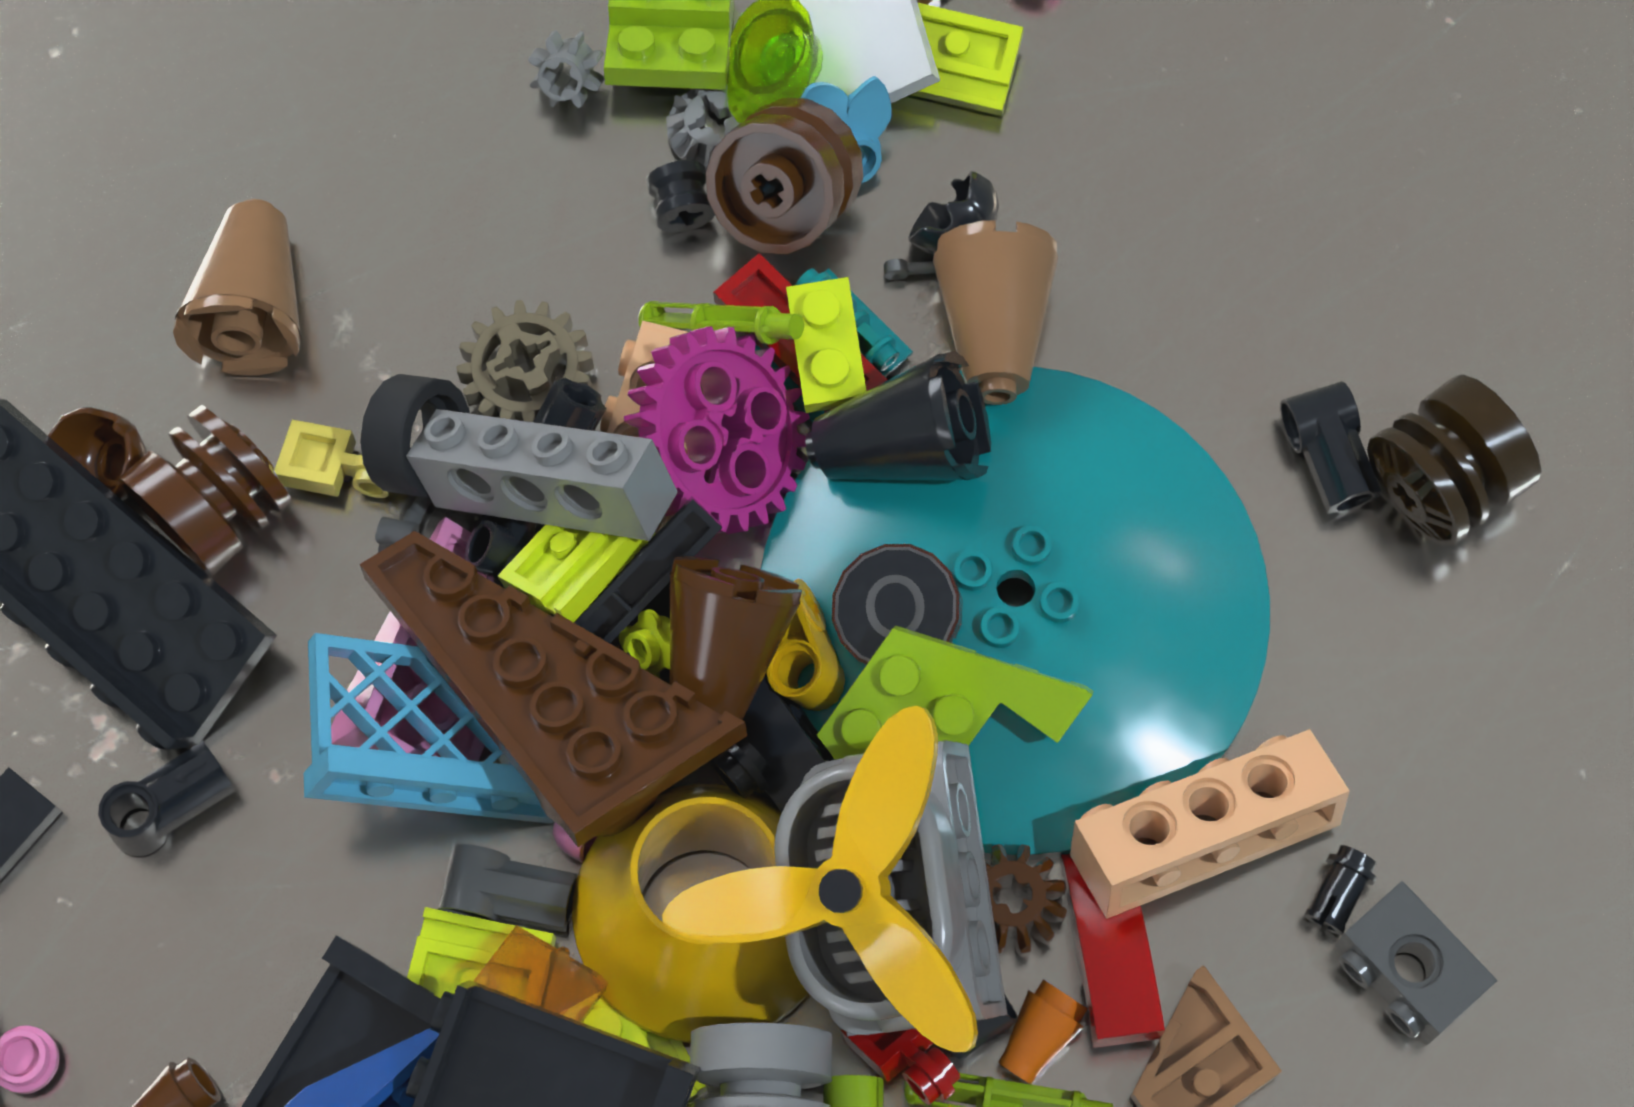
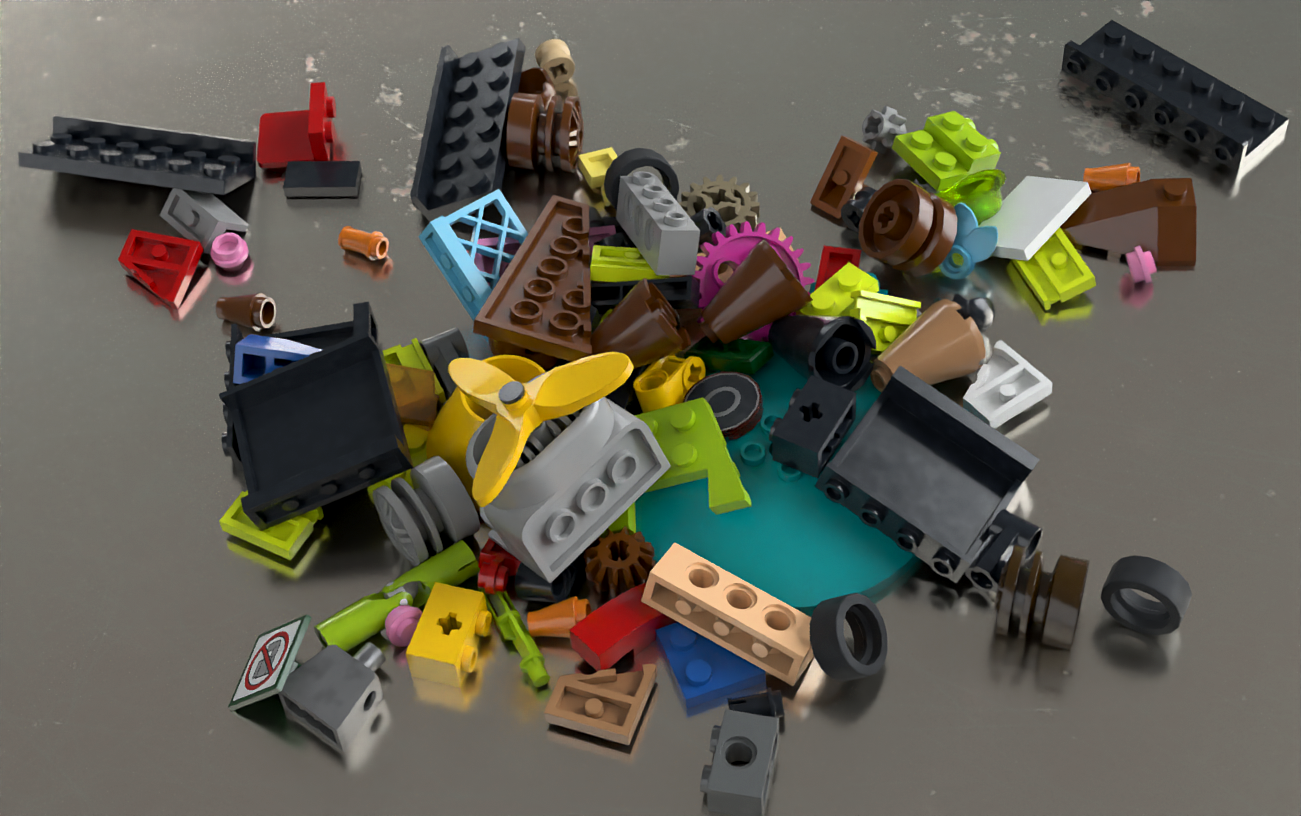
camera: 55 degrees right, 20 degrees down
black piece [98,741,235,856] -> none
medium nougat cone [173,199,301,376] -> none
lime piece [638,301,804,344] -> none
none -> orange pin [338,226,389,261]
none -> tan wheel [535,39,575,84]
none -> blue wing [655,622,766,709]
none -> dark green plate [684,335,774,375]
none -> reddish brown cone [699,239,813,345]
none -> black brick [769,375,857,479]
none -> dark orange slope [810,135,878,220]
none -> black tyre [810,593,888,682]
none -> black panel [815,366,1040,583]
none -> neon yellow plate [850,290,921,355]
none -> white wing [963,340,1052,429]
none -> black tyre [1100,555,1192,636]

